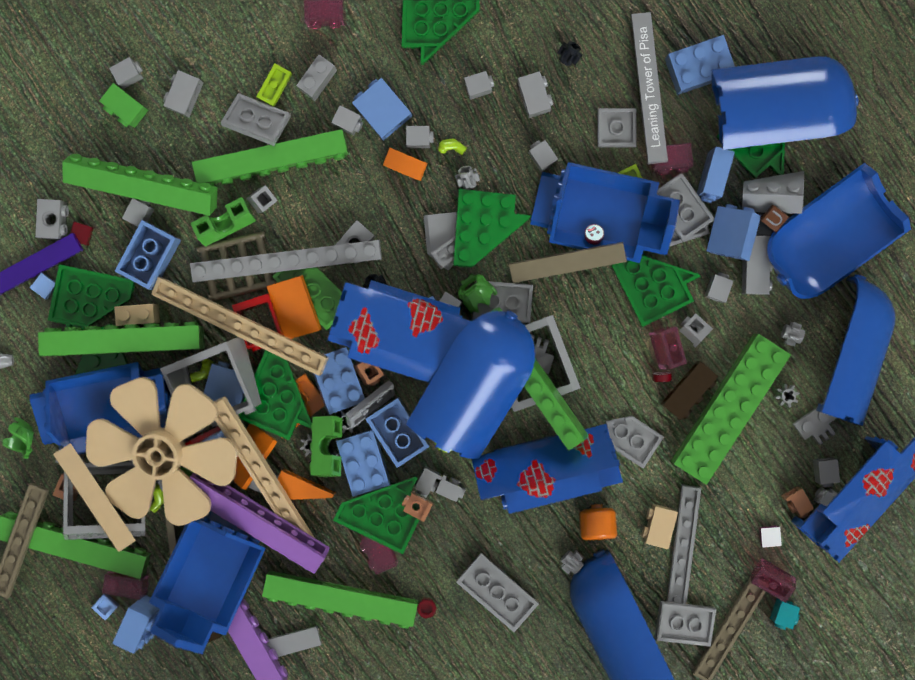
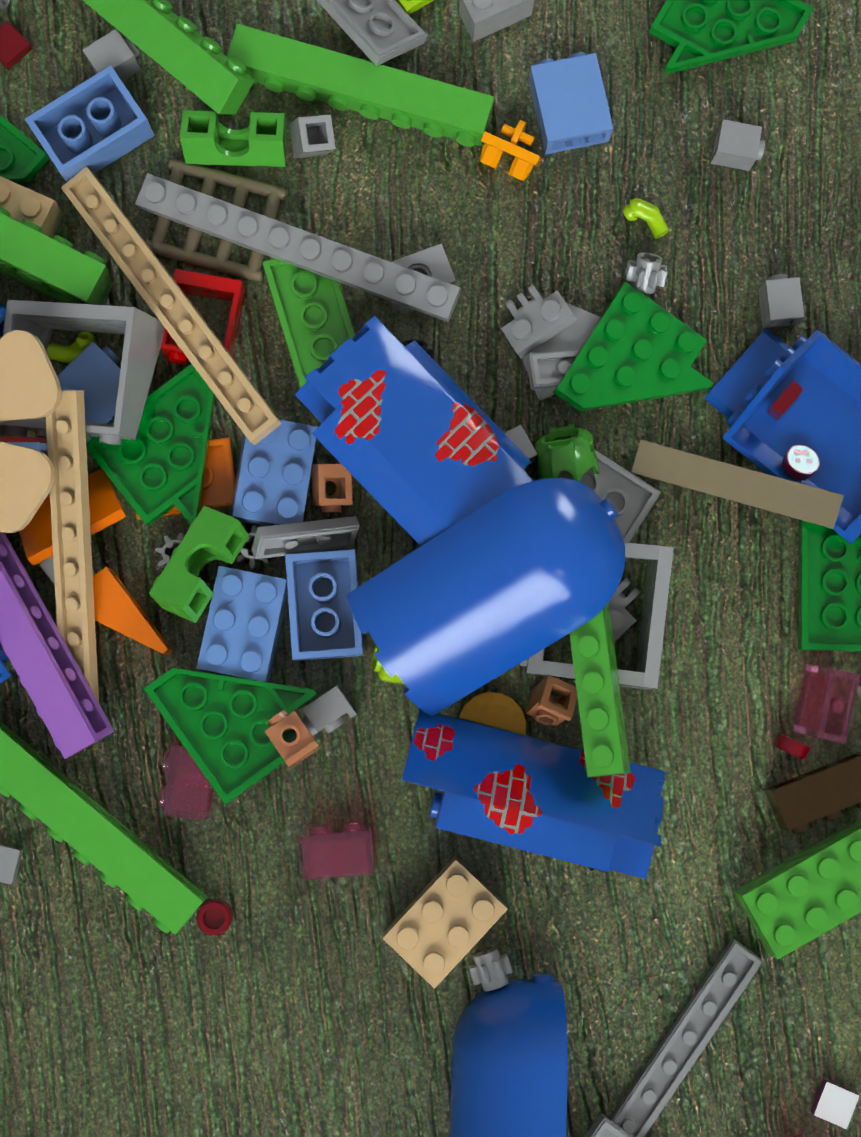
camera: 25 degrees right, 5 degrees down
orange tile [266,275,322,339] -> none
light grey brick [331,106,363,136] -> none
orange slope [383,148,428,181] -> none
light grey brick [406,126,434,148] -> none
light grey brick [435,473,466,502] -> none
light grey plate [456,552,539,632] -> none
light grey brick [517,71,553,118] -> none
orange head [579,504,617,541] -> none
light grey tile [606,416,664,468] -> none
tan brick [642,504,678,549] -> none
none -> clear pink brick [301,822,376,880]
none -> tan brick [382,856,508,989]
none -> pearl gold tile [459,692,526,736]
none -> light orange hips [480,120,542,182]
none -> light grey hinge [501,285,577,359]
none -> nougat brick [526,675,577,727]
none -> dark red tile [767,380,803,420]

